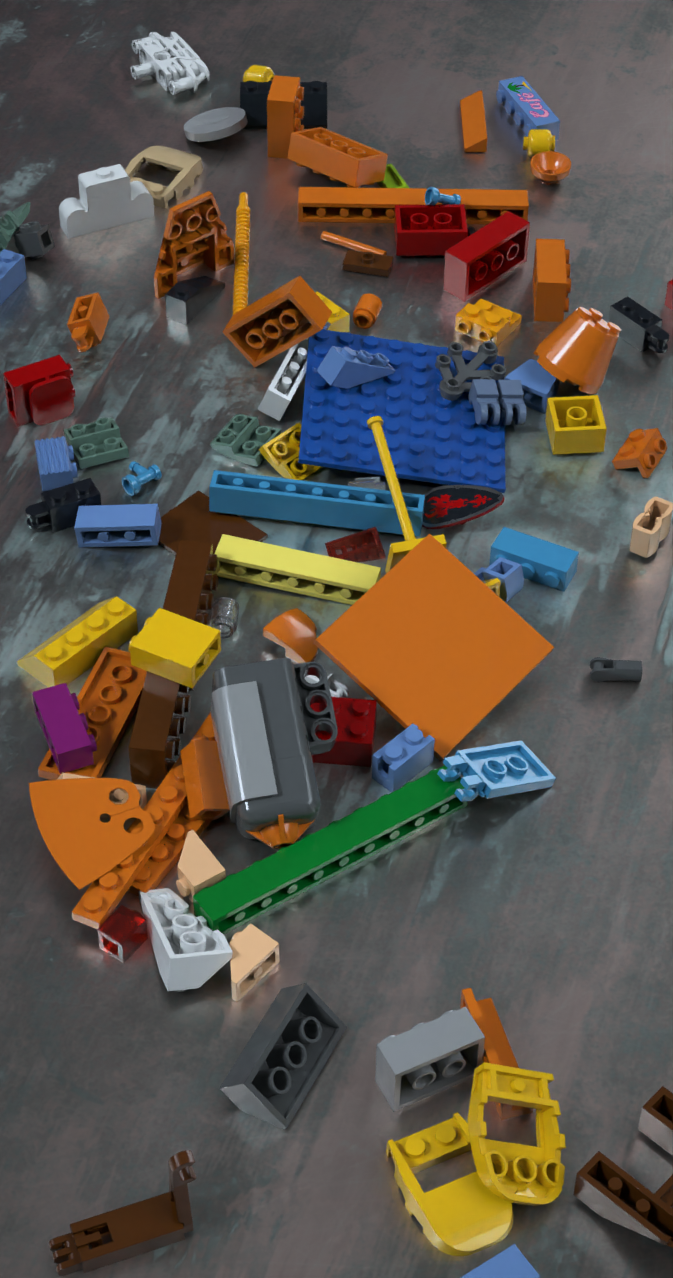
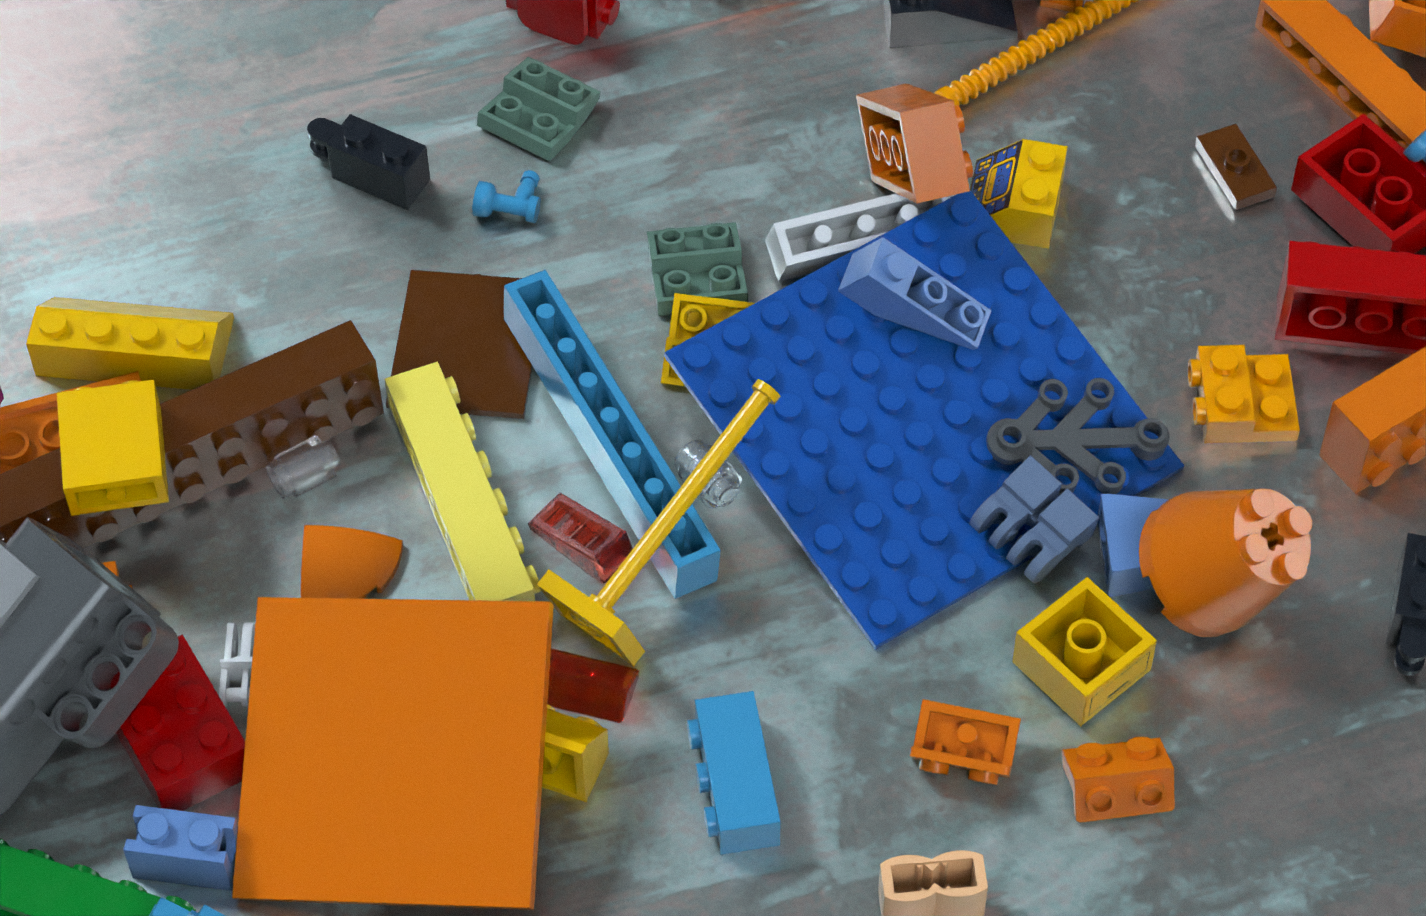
camera: 55 degrees right, 10 degrees up
medium blue brick [34,436,78,491] -> none
medium blue brick [74,504,162,547] -> none
orange piece [321,231,387,255] -> none
orange brick [353,293,382,329] -> none
shield [422,485,505,529] -> none
medium blue brick [474,557,524,603] -> none
none -> orange bracket [910,699,1021,785]

